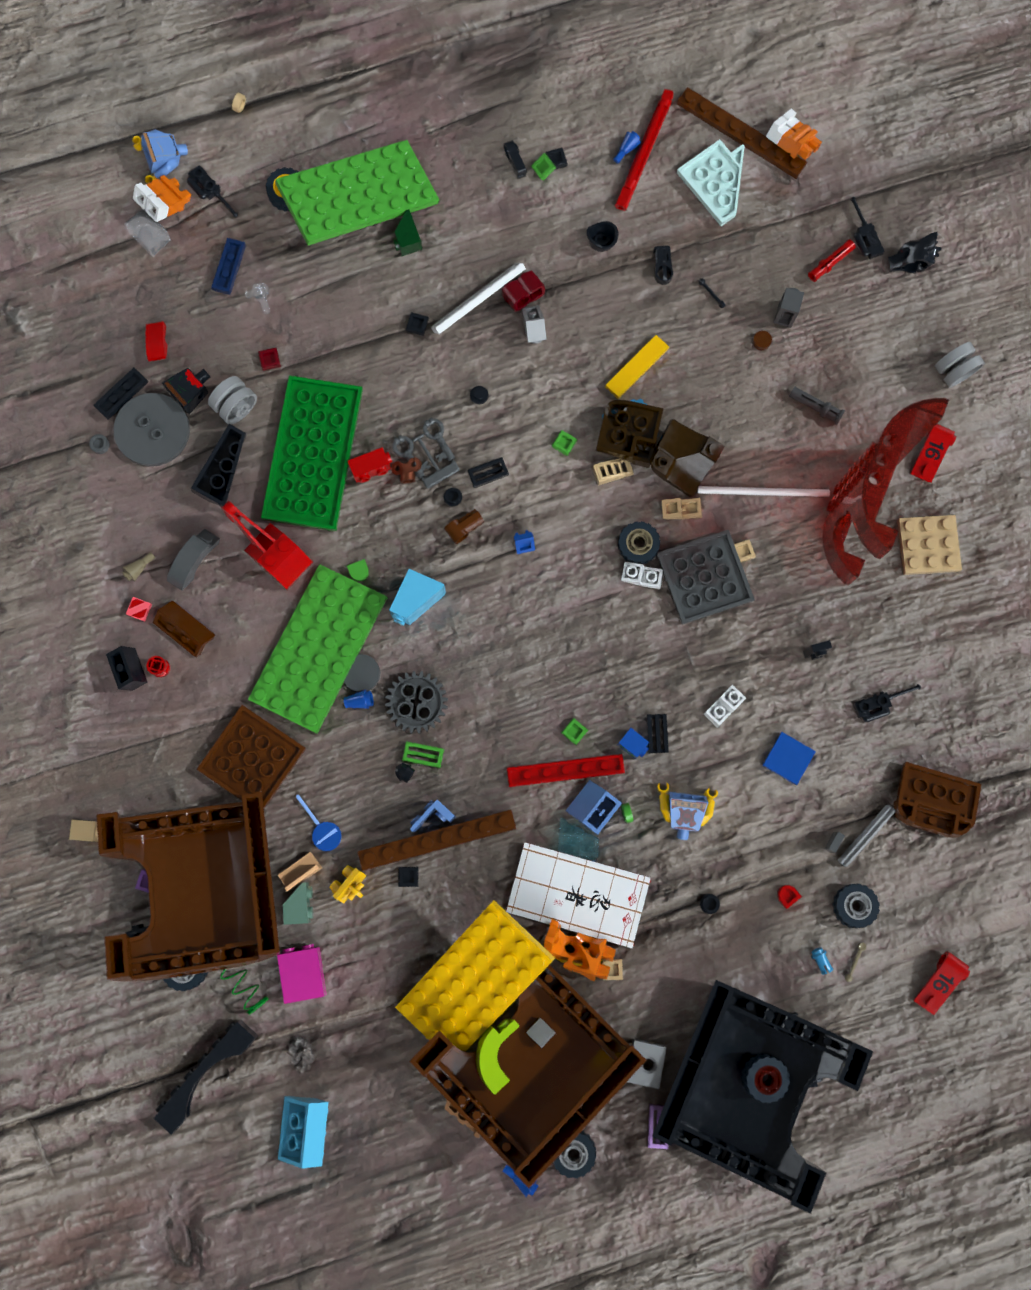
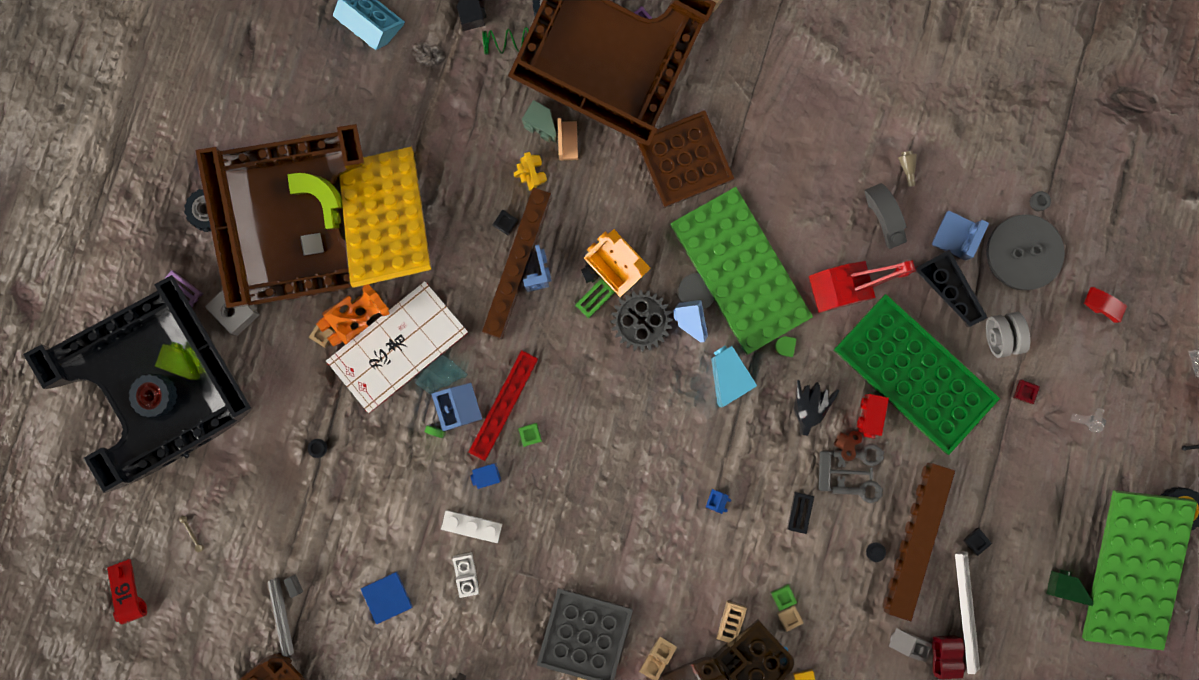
camera: 125 degrees right, 5 degrees up
black plate [93,367,148,420] -> none
black brick [106,646,148,691] -> none
coral tile [126,597,152,622] -> none
red wheel [146,656,170,677] -> none
reddish brown panel [152,601,215,658] -> none
black torso [162,368,211,414] -> none
dark blue plate [211,238,246,295] -> none
dark pink brick [277,944,327,1004] -> none
blue piece [296,794,342,851] -> none
blue cone [344,690,374,709] -> none
black plate [444,488,462,507] -> none
reddish brown piece [444,509,484,544] -> none
black wheel [618,521,660,564] -> none
white slope [621,562,663,589] -> none
black tile [647,714,669,754] -> none
torso [657,783,718,840] -> none
red tile [777,885,802,909] -> none
dark azure pin [811,947,833,975] -> none
black wheel [832,884,880,928] -> none
none -> clear neon green slope [155,342,201,380]
none -> white plate [441,510,503,543]
none -> light orange piece [584,229,651,297]
none -> light blue slope [674,300,708,342]
none -> tan tile [777,605,803,632]
none -> black piece [794,380,840,436]
none -> reddish brown brick [883,463,955,622]
none -> medium blue bracket [932,211,989,261]

